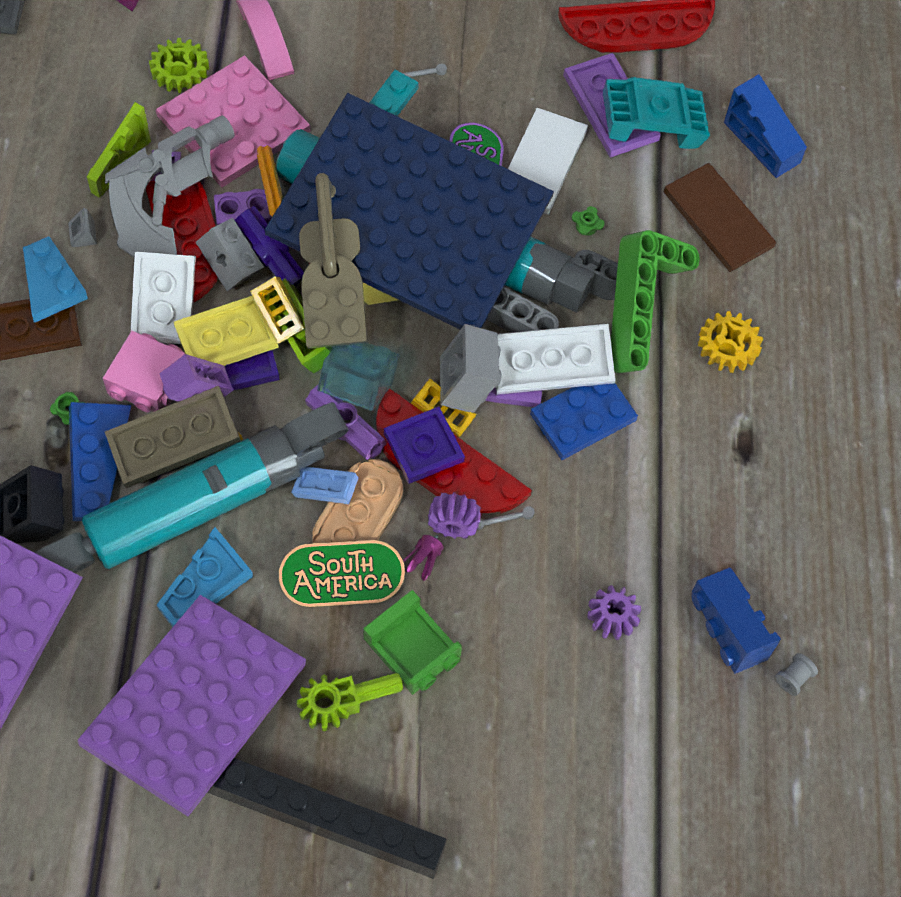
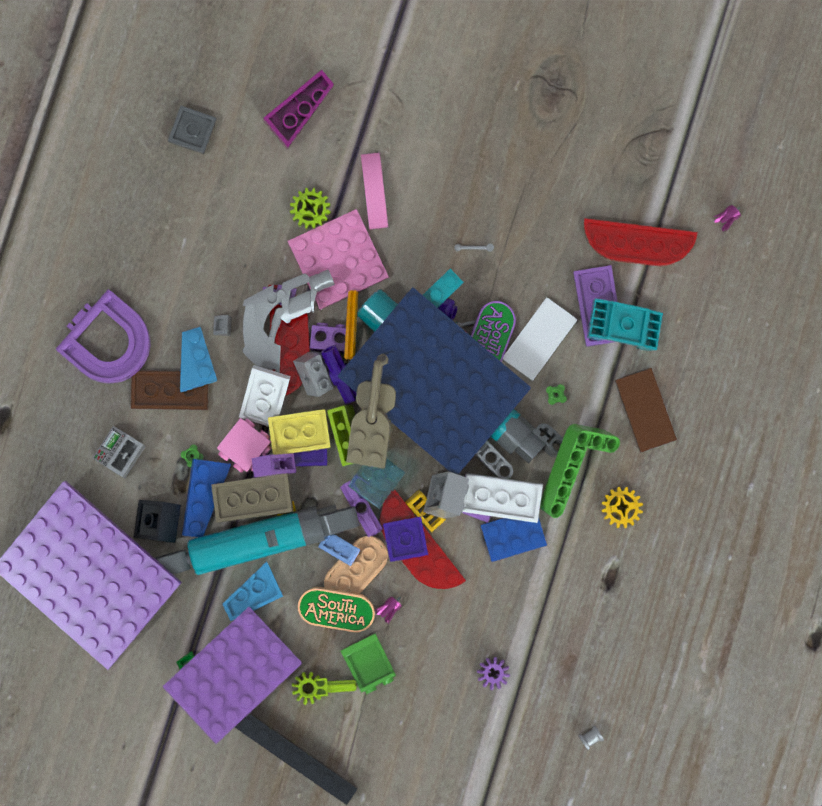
camera: 15 degrees right, 20 degrees up
lime wing [87,102,151,198] -> none
yellow slope [250,276,305,343] -> none
medium lavender gear [428,492,481,539] -> none
light grey hinge [477,506,535,530] -> none
blue wedge [691,567,781,674] -> none
blue wedge [724,74,807,178] -> none

